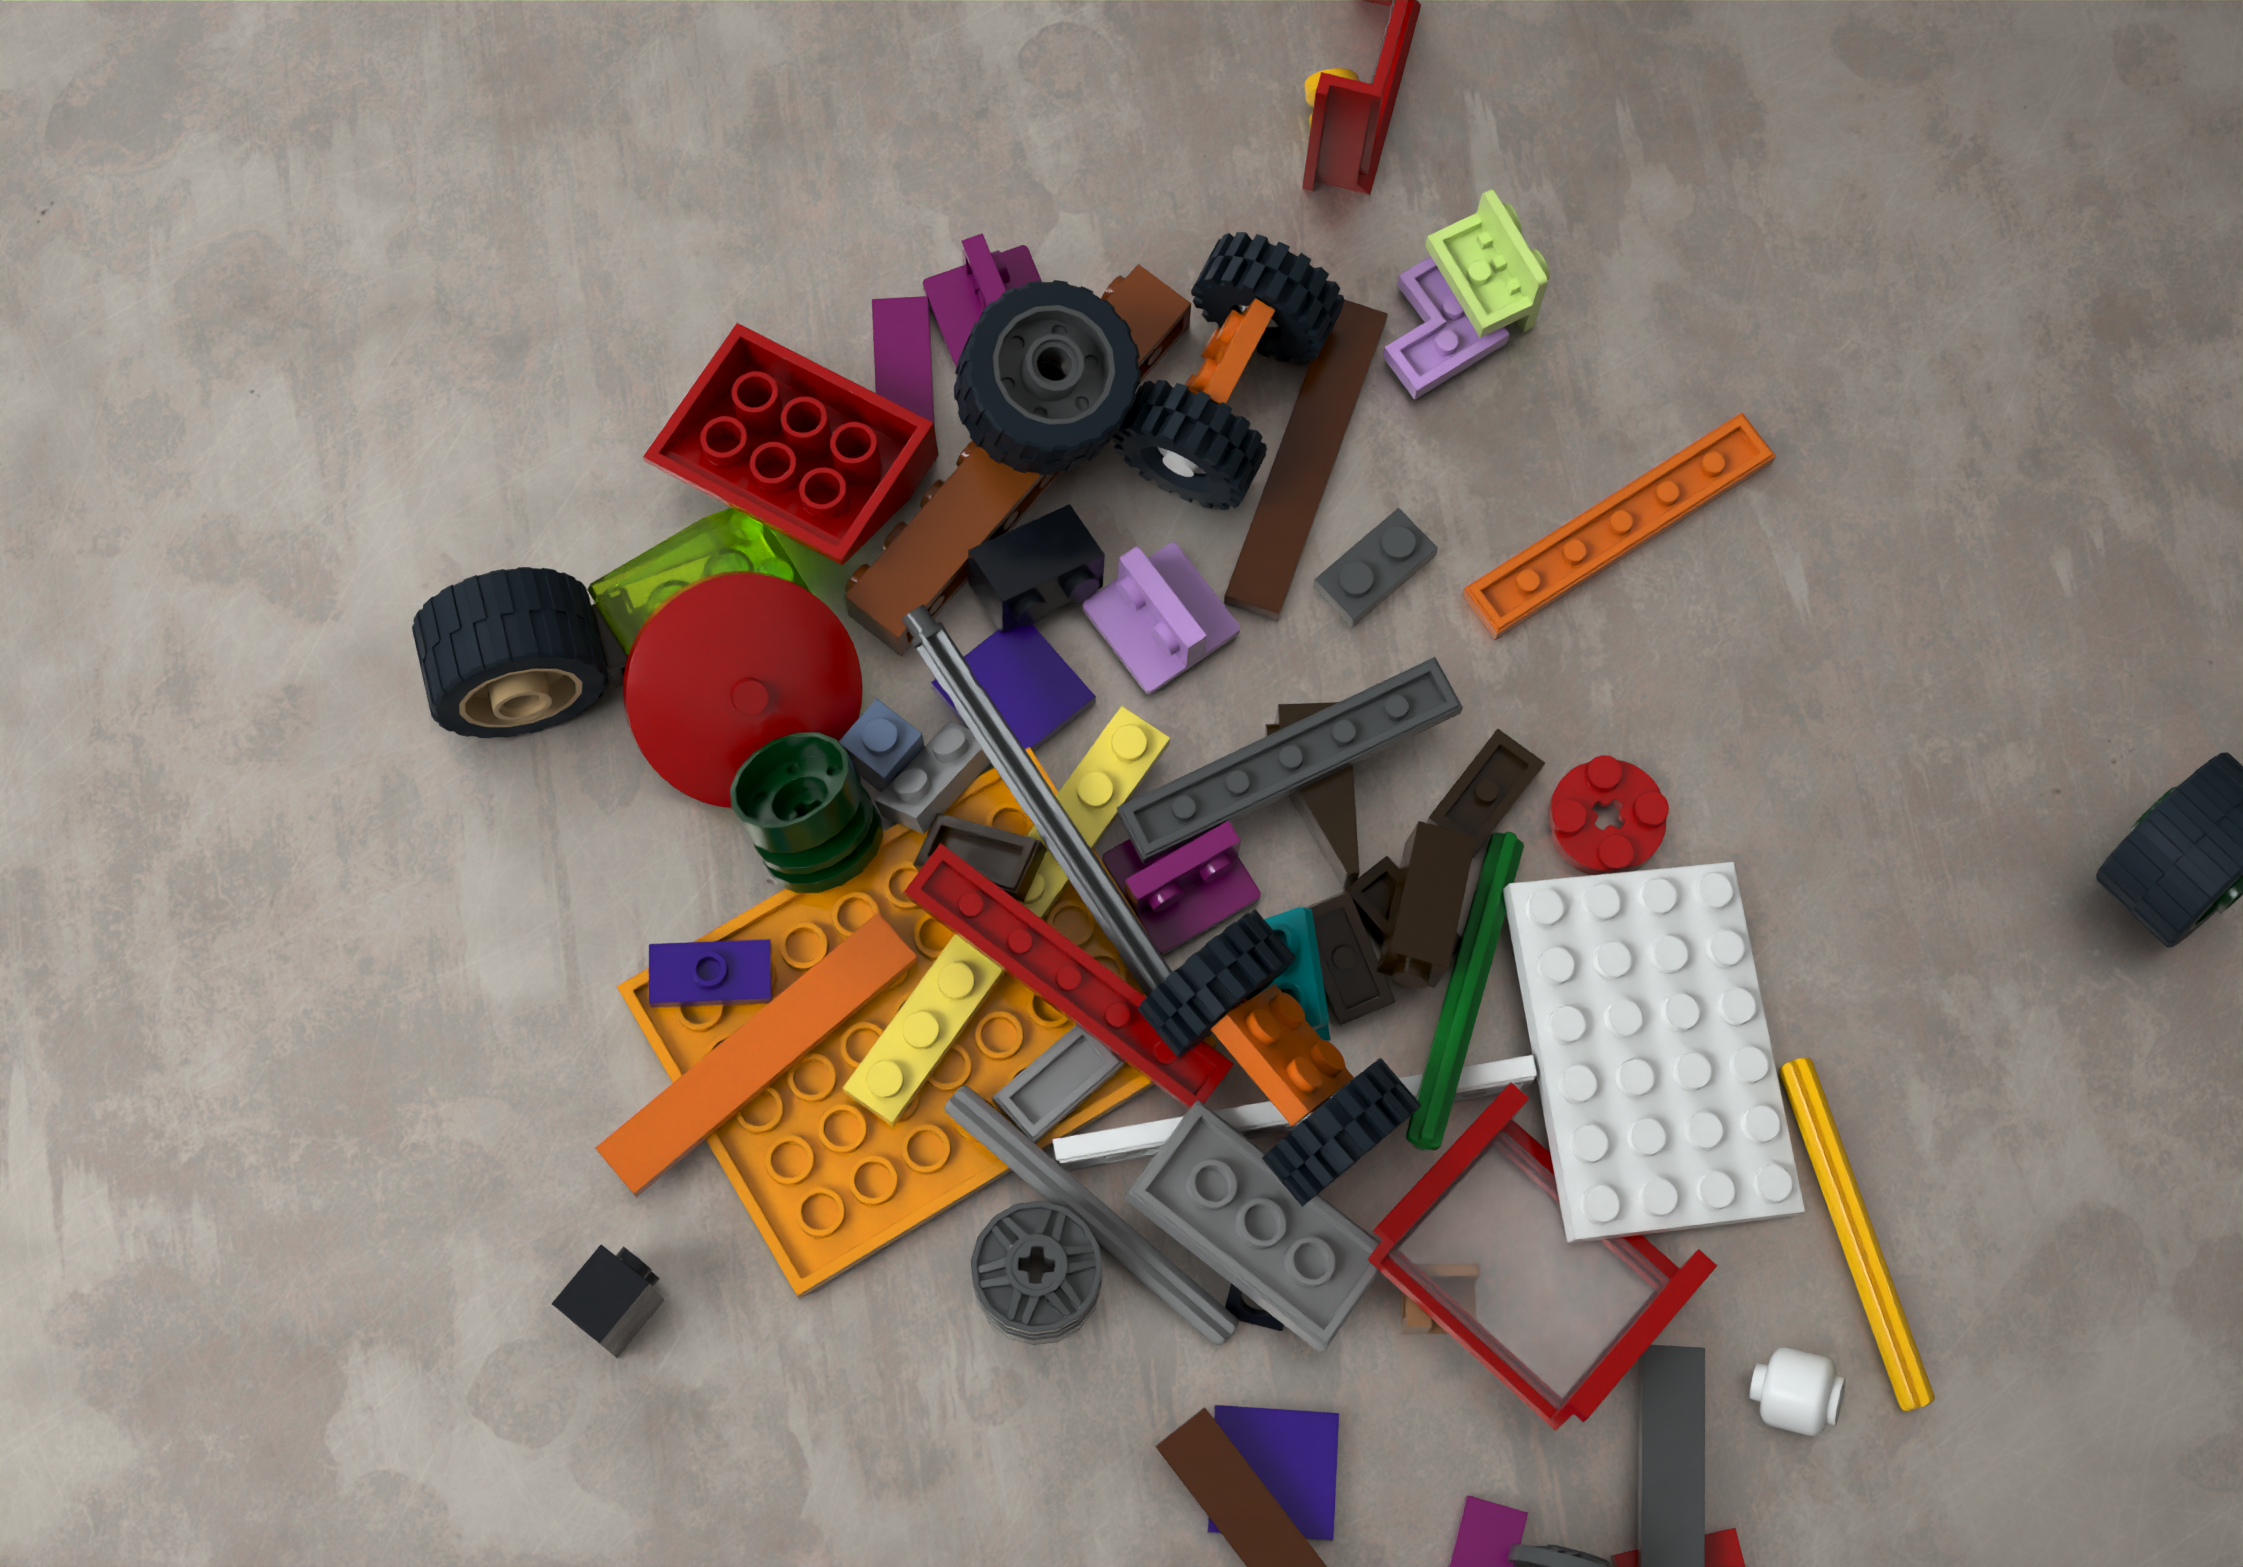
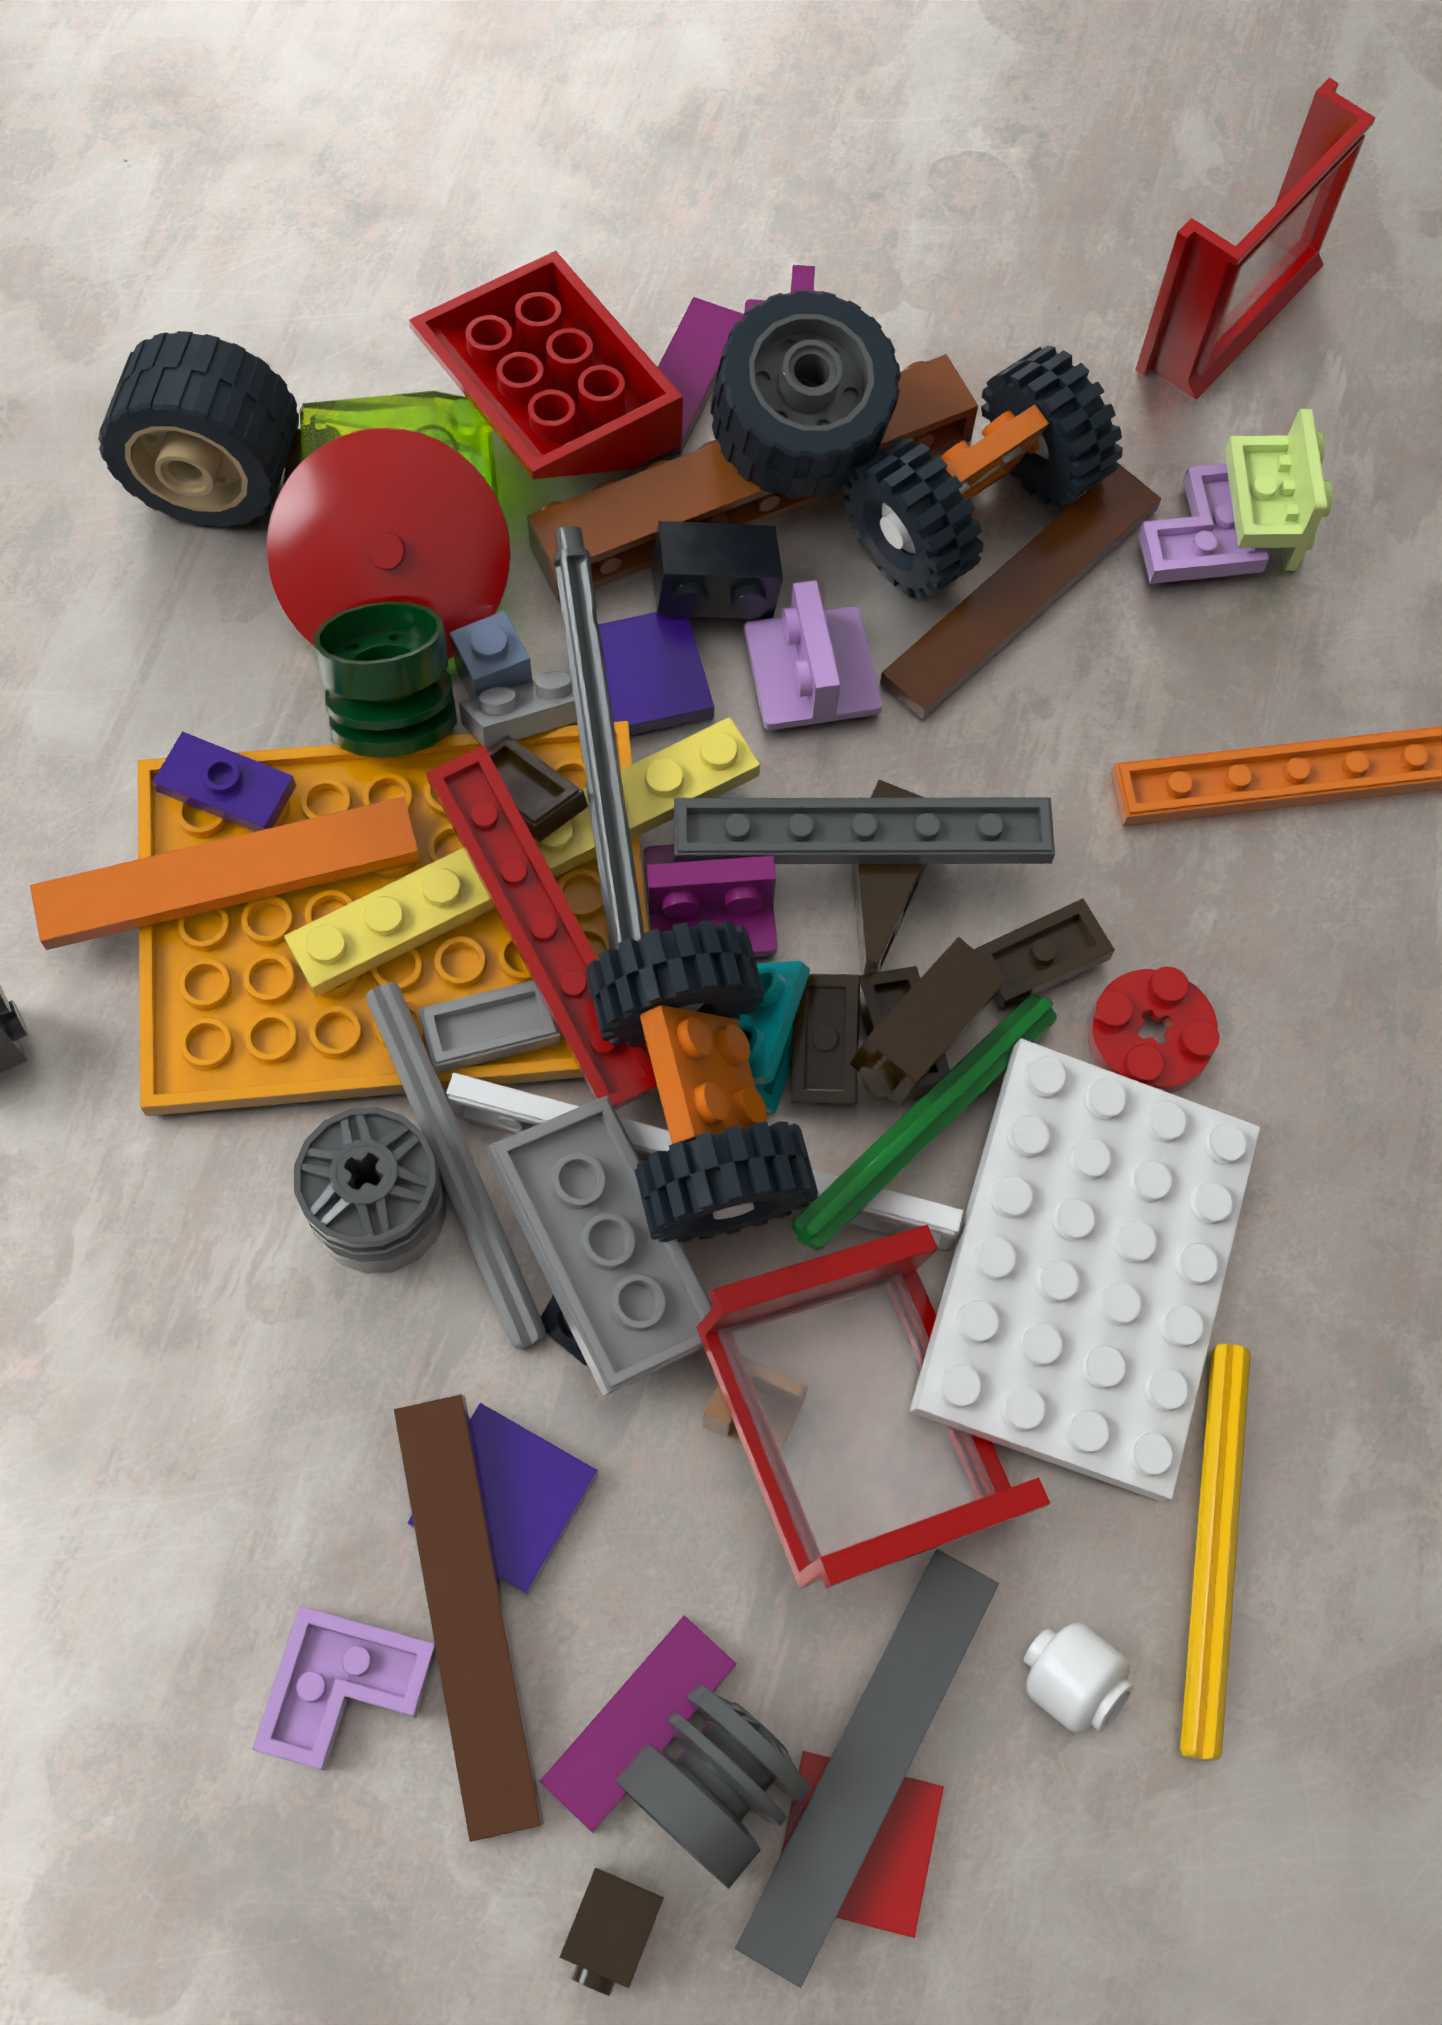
camera: 25 degrees right, 5 degrees down
dark grey plate [1313,508,1438,627] -> none

